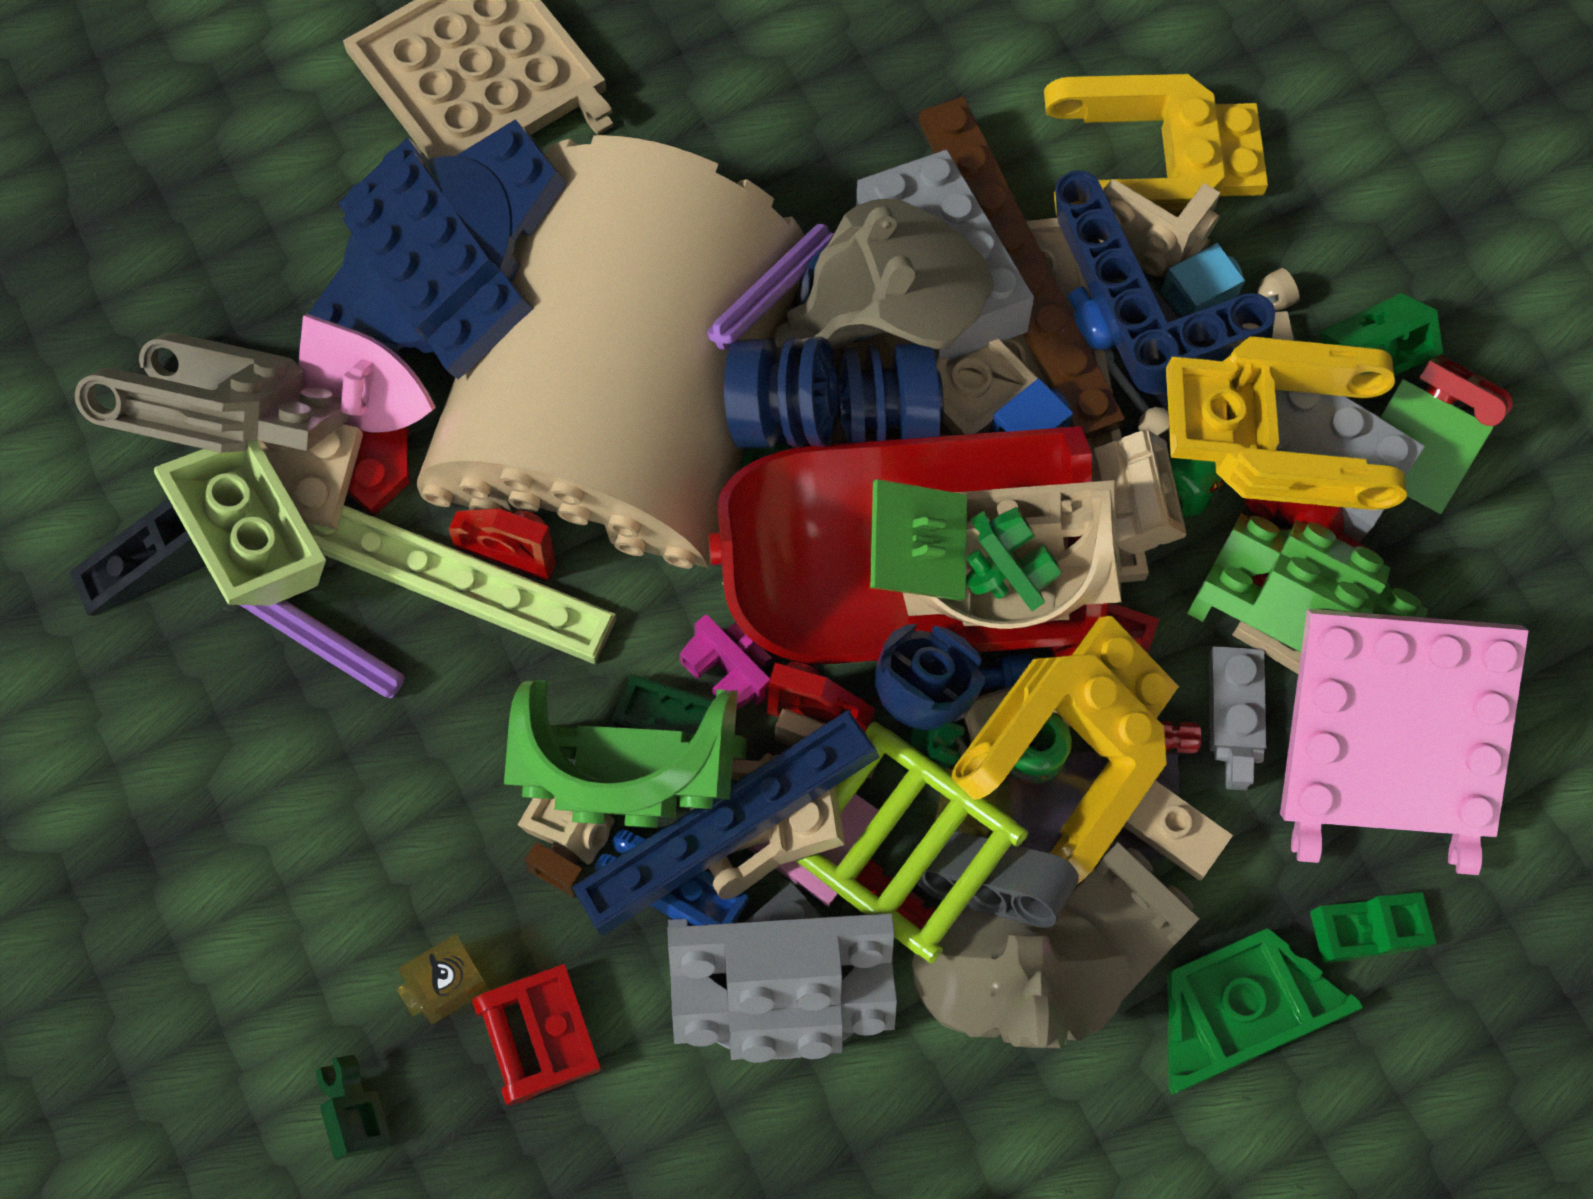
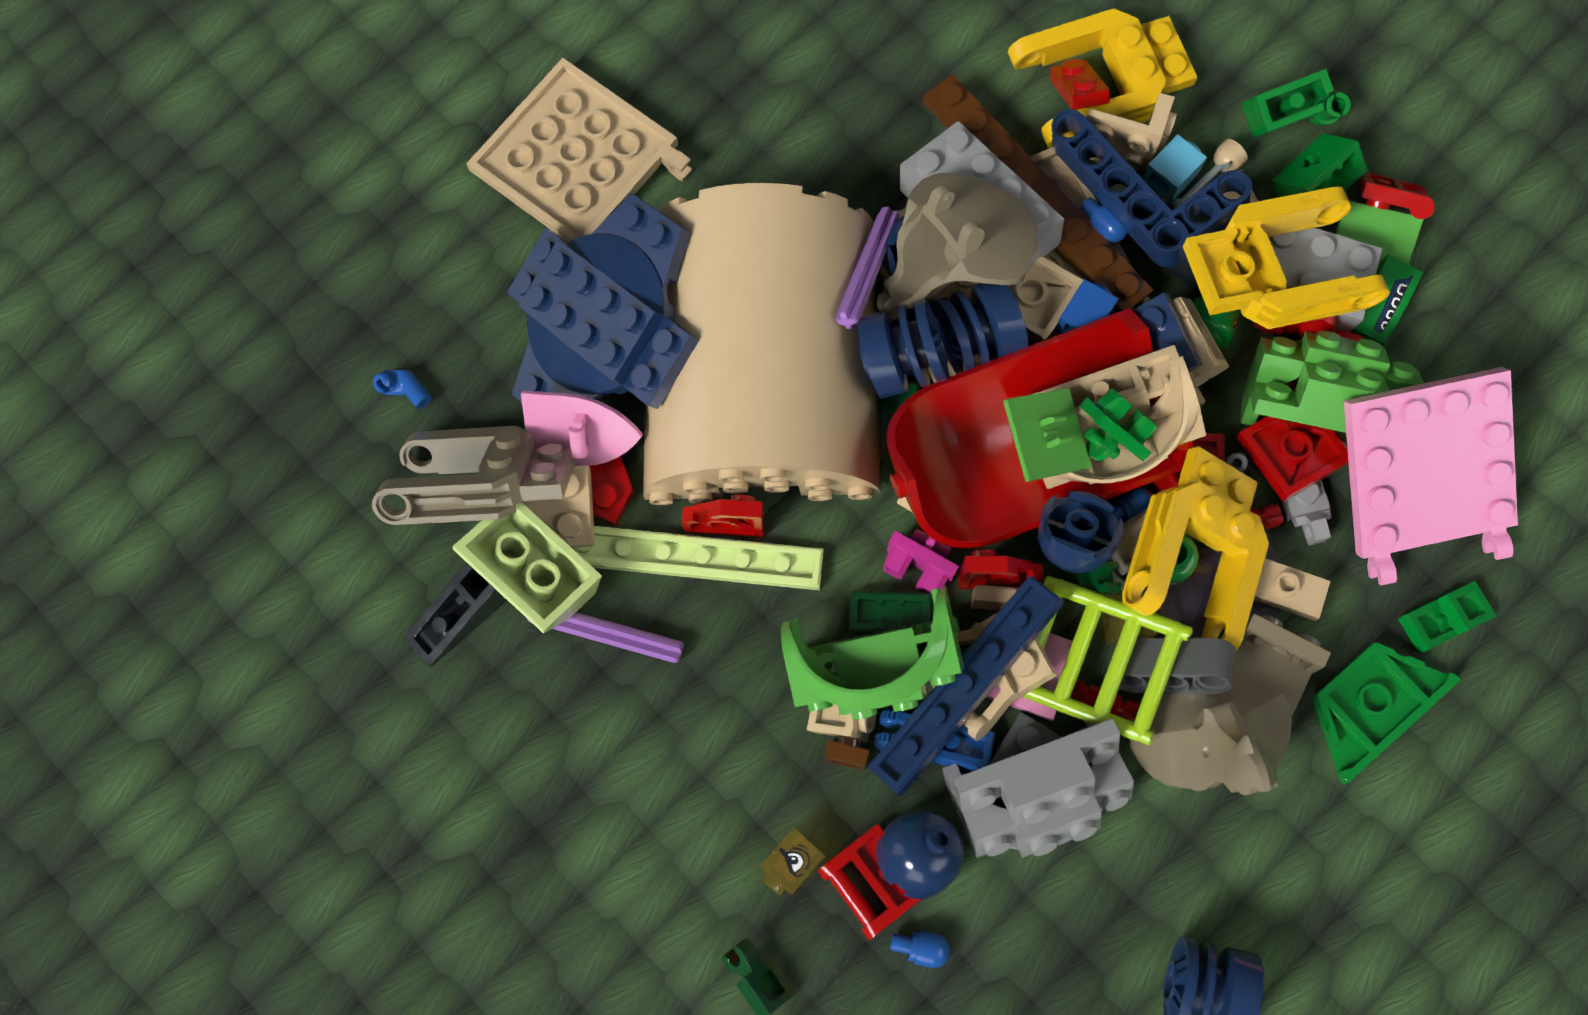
camera: 10 degrees left, 5 degrees up
hinge [1104,349,1170,445] -> none
none -> blue arm [373,370,432,409]
none -> dark blue cylinder [876,810,964,900]
none -> blue cylinder [890,930,950,968]
none -> red plate [1050,59,1109,110]
none -> dark blue plate [1132,293,1203,372]
none -> dark grey arm [1225,449,1260,476]
none -> red plate [1237,416,1349,502]
none -> green hinge [1241,69,1351,138]
none -> green slope [1351,255,1423,346]

